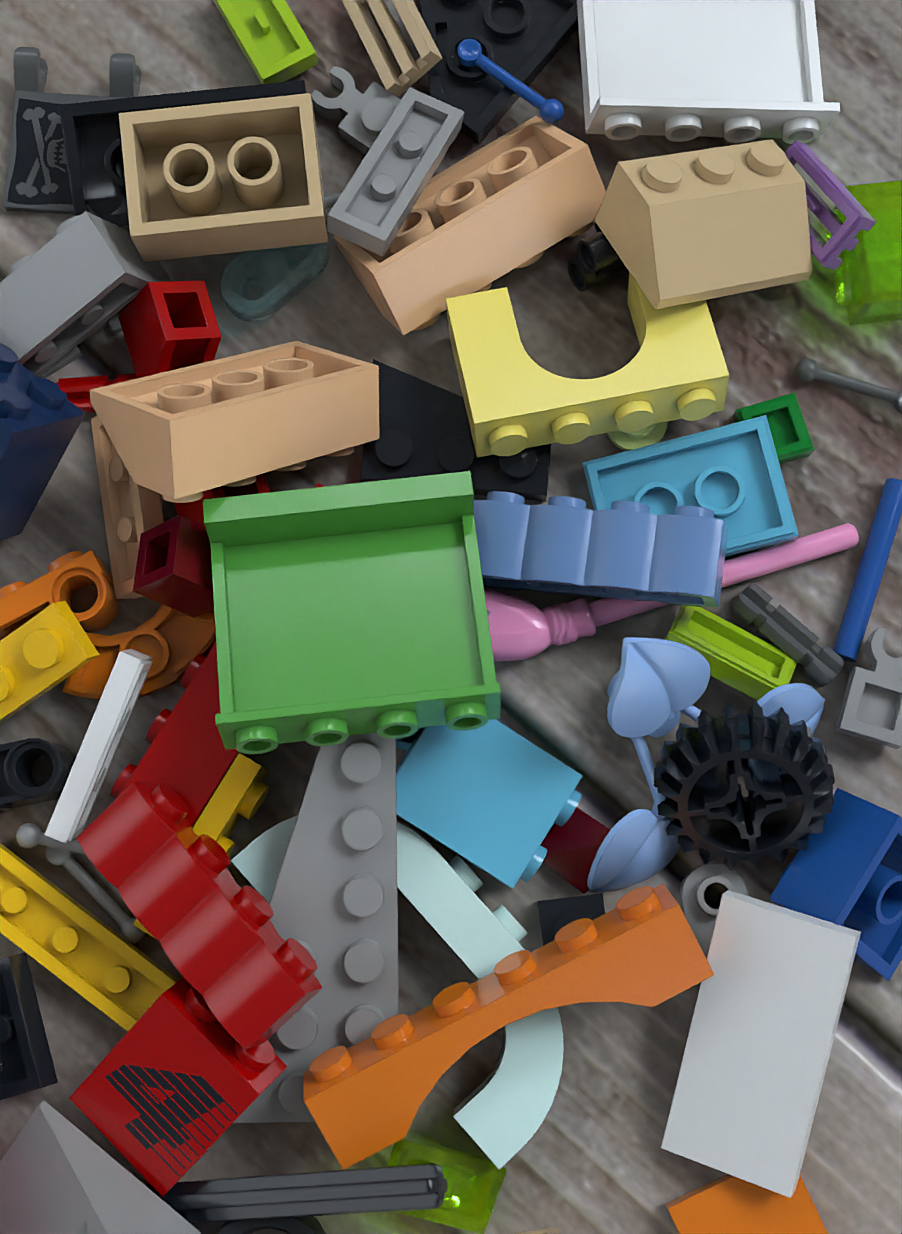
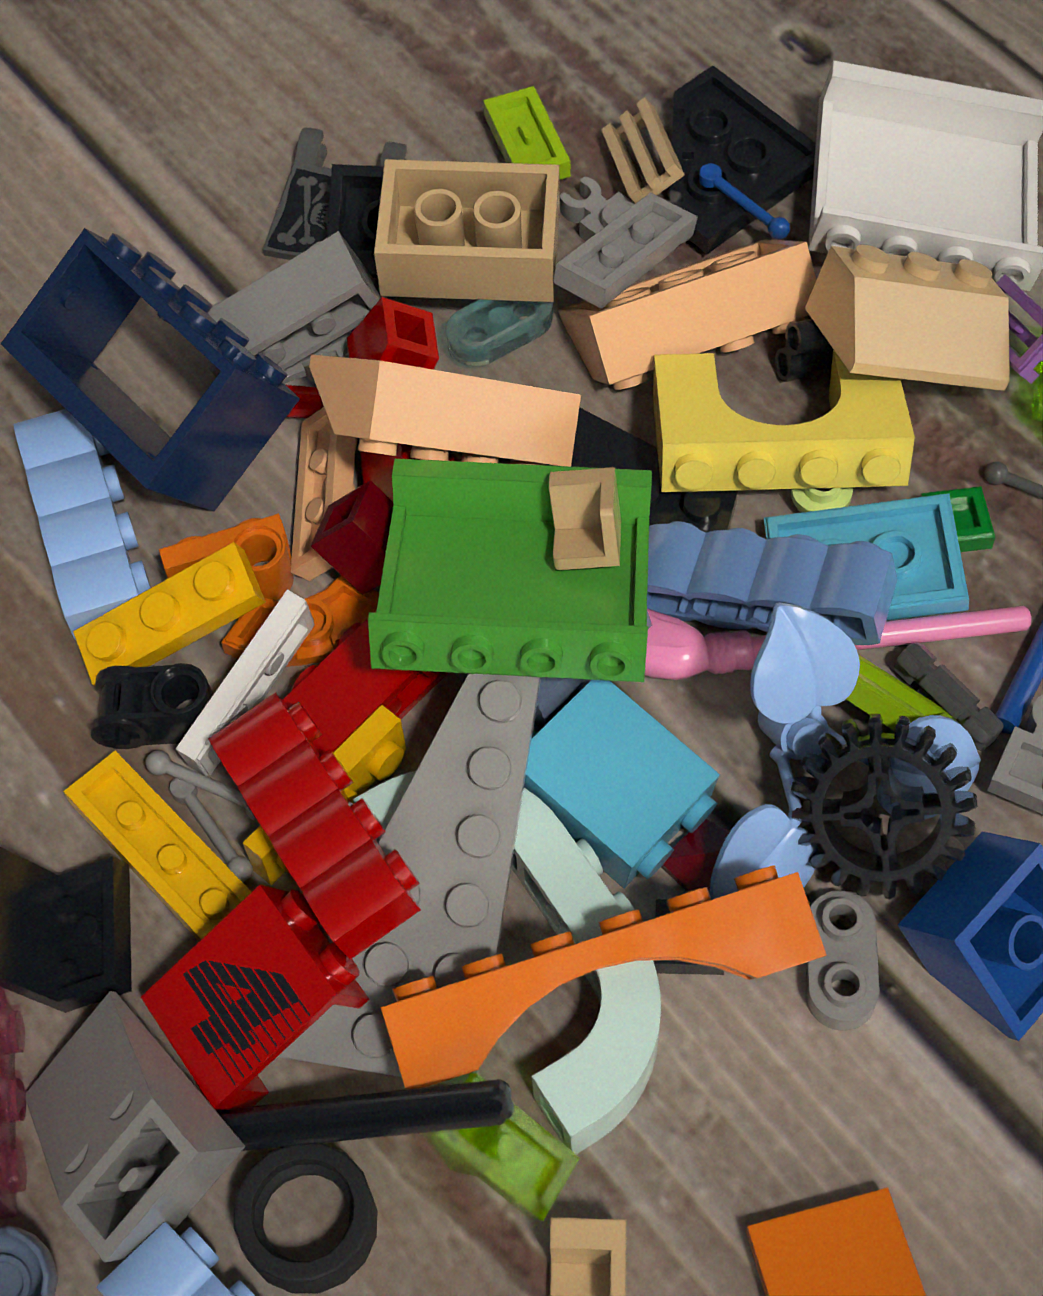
camera: 10 degrees right, 20 degrees down
white tile [661,890,861,1198] -> none
none -> tan panel [549,467,621,570]

